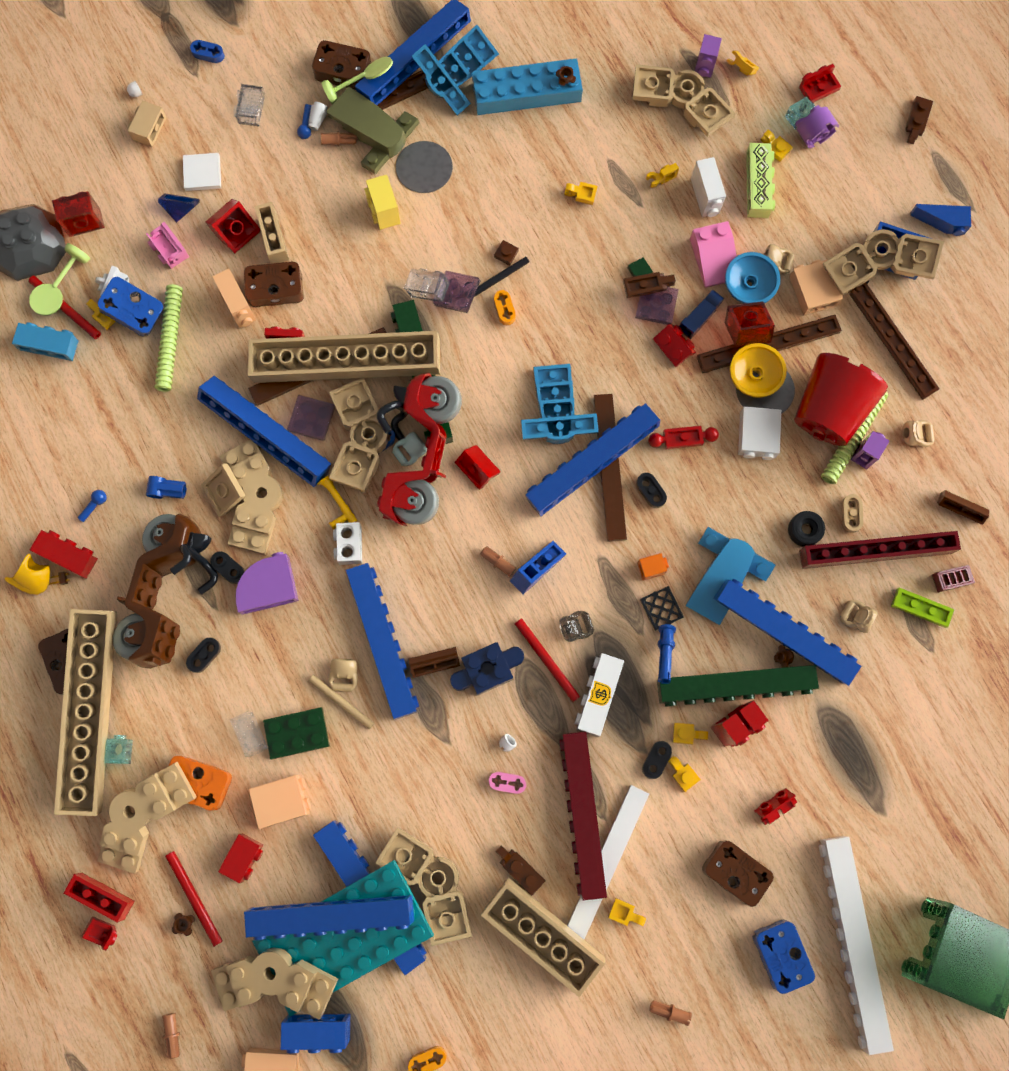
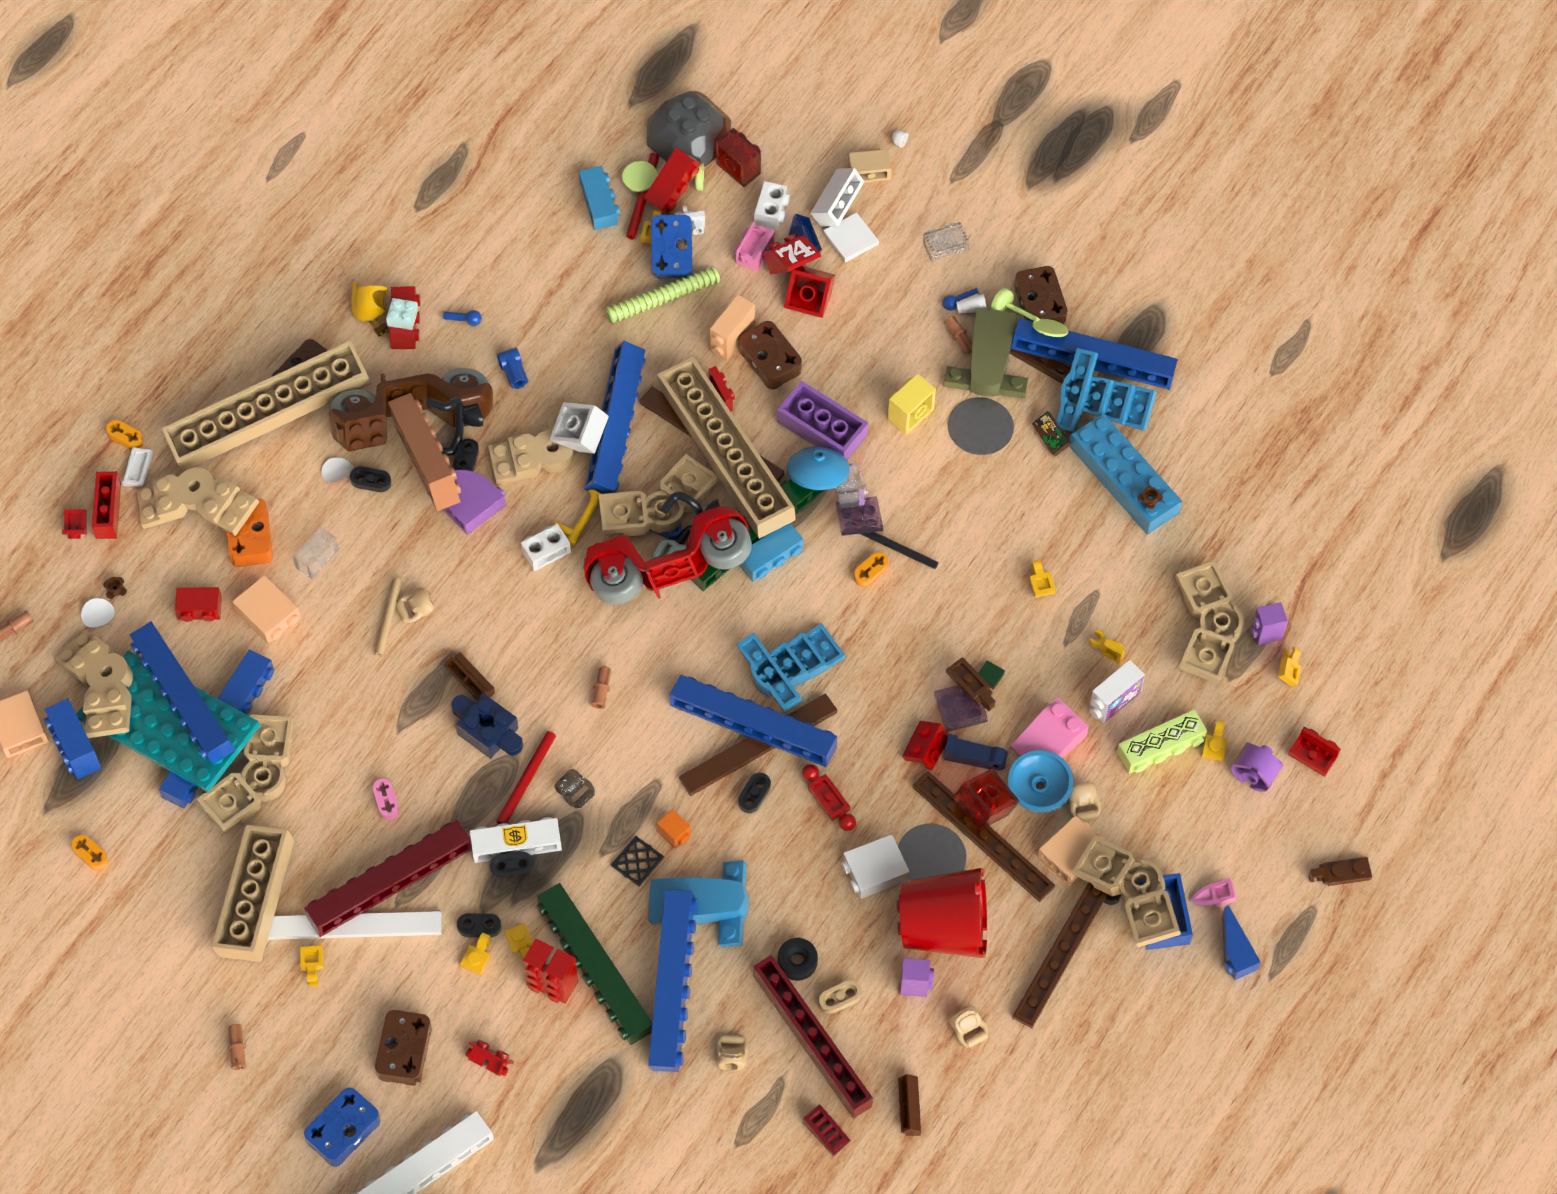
camera: 65 degrees right, 15 degrees down
clear light blue brick [105,735,133,764] -> none
red piece [165,851,223,947] -> none
blue beam [190,40,225,63] -> none
tan plate [201,463,246,517] -> none
tan brick [255,202,289,264] -> none
dark green plate [263,707,330,760] -> none
clear purple plate [287,395,335,441] -> none
blue brick [346,563,420,720] -> none
red panel [454,445,501,490] -> none
reddish brown plate [494,240,519,266] -> none
reddish brown hinge [496,845,546,896] -> none
white hinge [499,734,517,752] -> none
blue slope [510,541,566,594] -> none
blue pin [657,624,676,684] -> none
yellow dish [730,343,787,398] -> none
reddish brown plate [774,645,794,668] -> none
clear light blue brick [785,96,815,130] -> none
yellowish green piece [821,392,888,484] -> none
lime plate [891,587,954,628] -> none
none -> white sticker [81,598,115,627]
none -> light orange beam [106,420,143,450]
none -> white tile [122,447,154,488]
none -> white sticker [321,457,354,483]
none -> light aqua piece [386,298,418,330]
none -> nougat brick [388,393,461,511]
none -> black plate [490,852,534,877]
none -> white slope [549,402,609,454]
none -> red brick [643,148,701,214]
none -> dark azure brick [739,523,804,582]
none -> white brick [754,181,790,230]
none -> red slope [762,234,822,274]
none -> medium lavender brick [777,381,869,460]
none -> dark azure dish [787,446,850,490]
none -> white brick [810,168,865,227]
none -> tile [1032,411,1071,456]
none -> bright pink plate [1191,878,1237,907]

